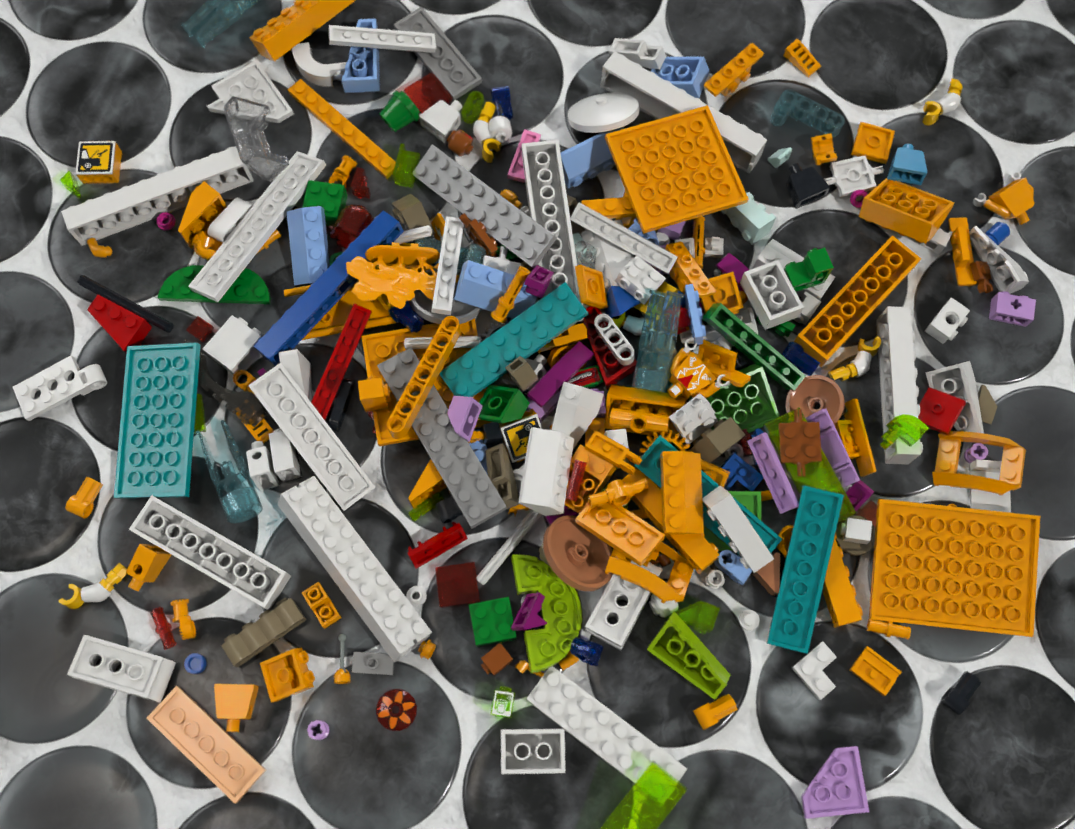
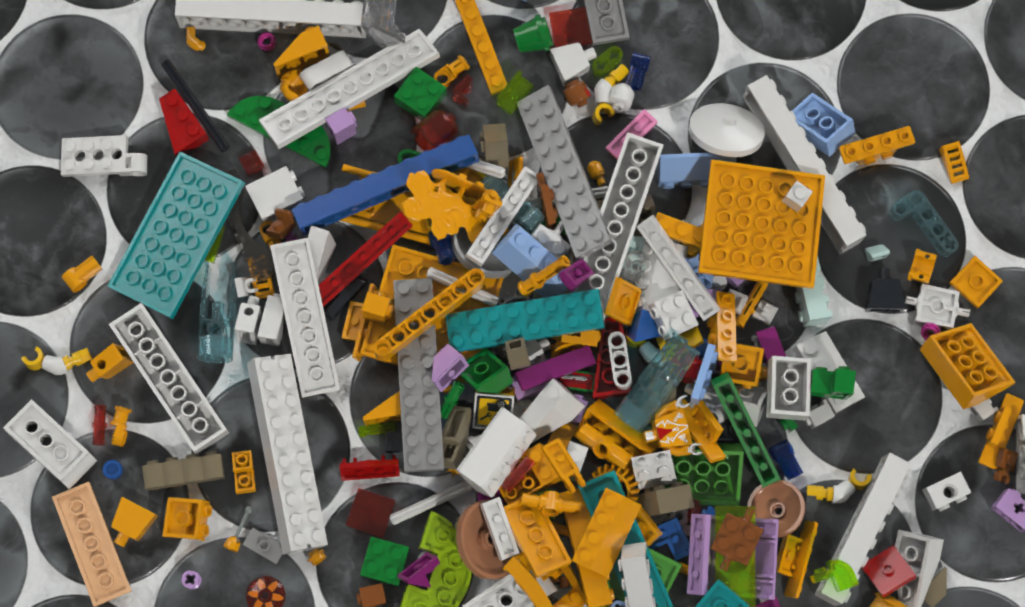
camera: 20 degrees right, 5 degrees up
light blue slope [286,206,330,286] -> none
white plate [406,586,427,607] -> none
white slope [608,38,666,70] -> none
light orange brick [793,235,921,368] -> none
dark azure torso [887,144,927,185] -> none
none -> white tile [234,277,258,298]
none -> dark orange bracket [266,208,296,239]
none -> lavender brick [325,107,357,145]
none -> light orange bracket [341,283,379,362]
none -> green axle [440,381,465,419]
none -> light orange hips [472,189,503,223]
none -> white plate [480,497,519,560]
none -> white brick [782,181,813,212]

